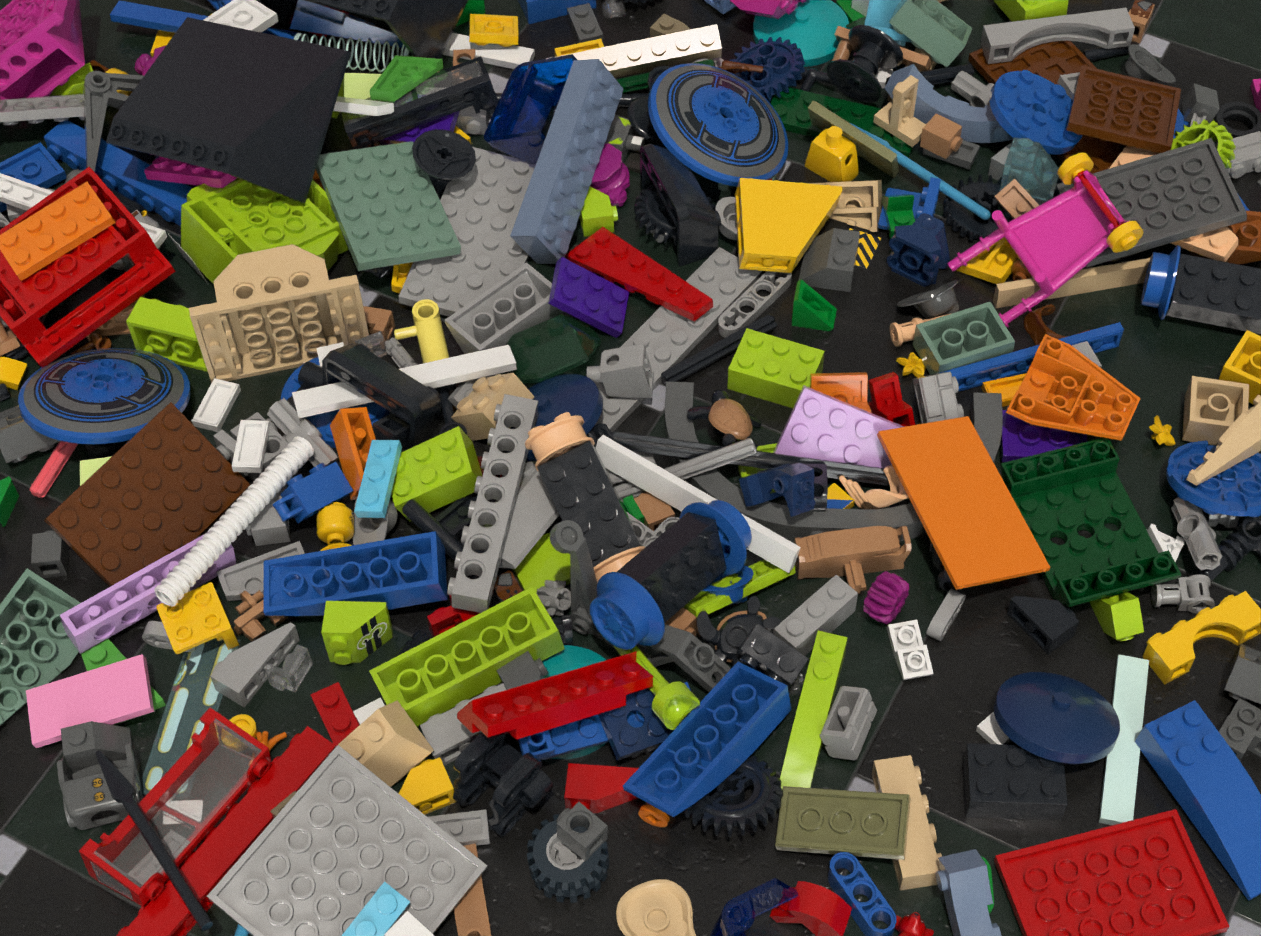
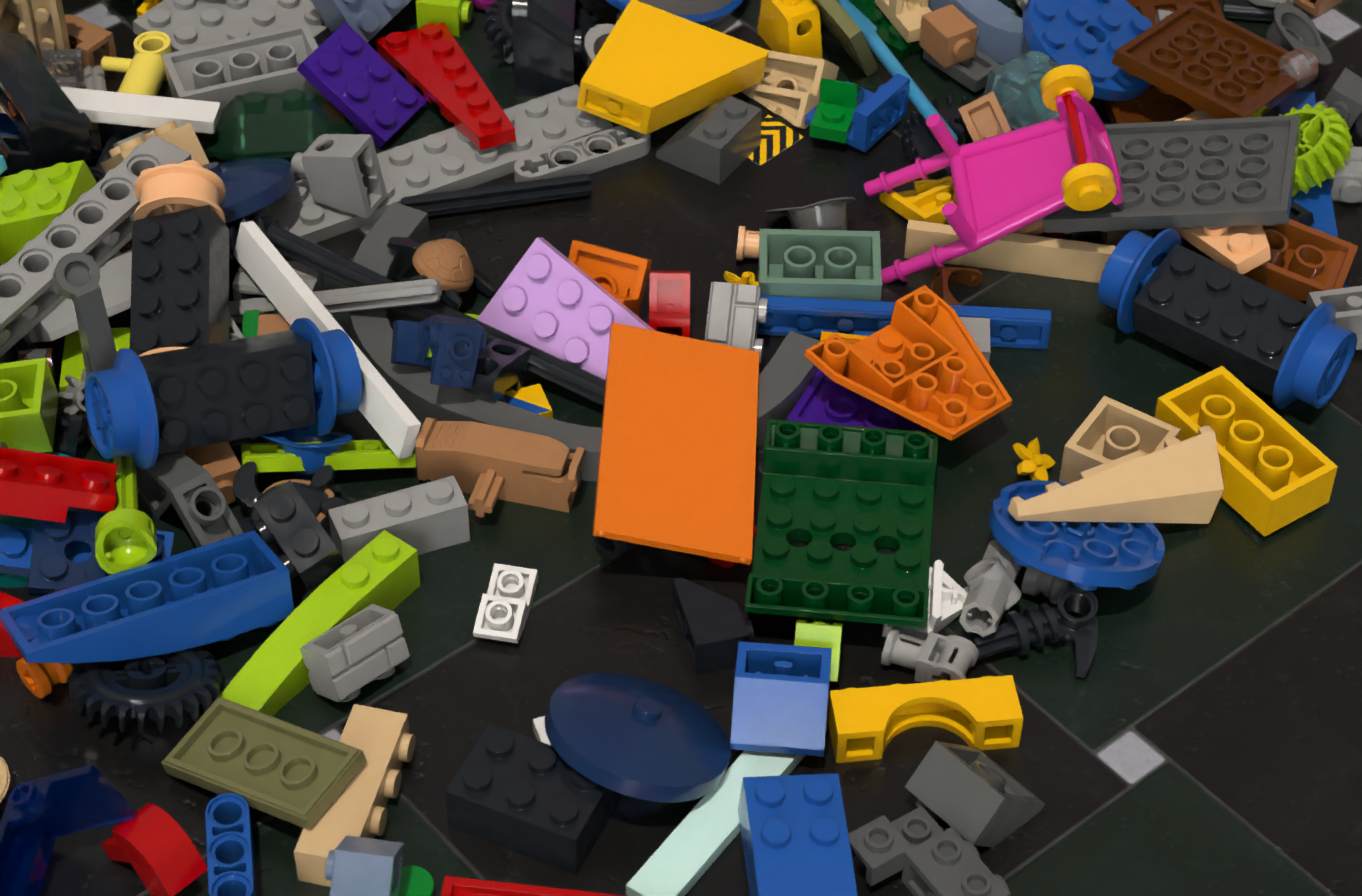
camera: 20 degrees right, 10 degrees down
lime brick [727,328,825,408] -> none
green slope [792,279,837,331] -> none
light nougat helmet [839,465,909,510] -> none
magenta gear [863,571,909,624] -> none
dark blue piece [887,213,950,287] -> none
light grey beam [927,589,966,641] -> none
none -> slope [730,641,832,756]
none -> clear piece [1277,47,1319,89]

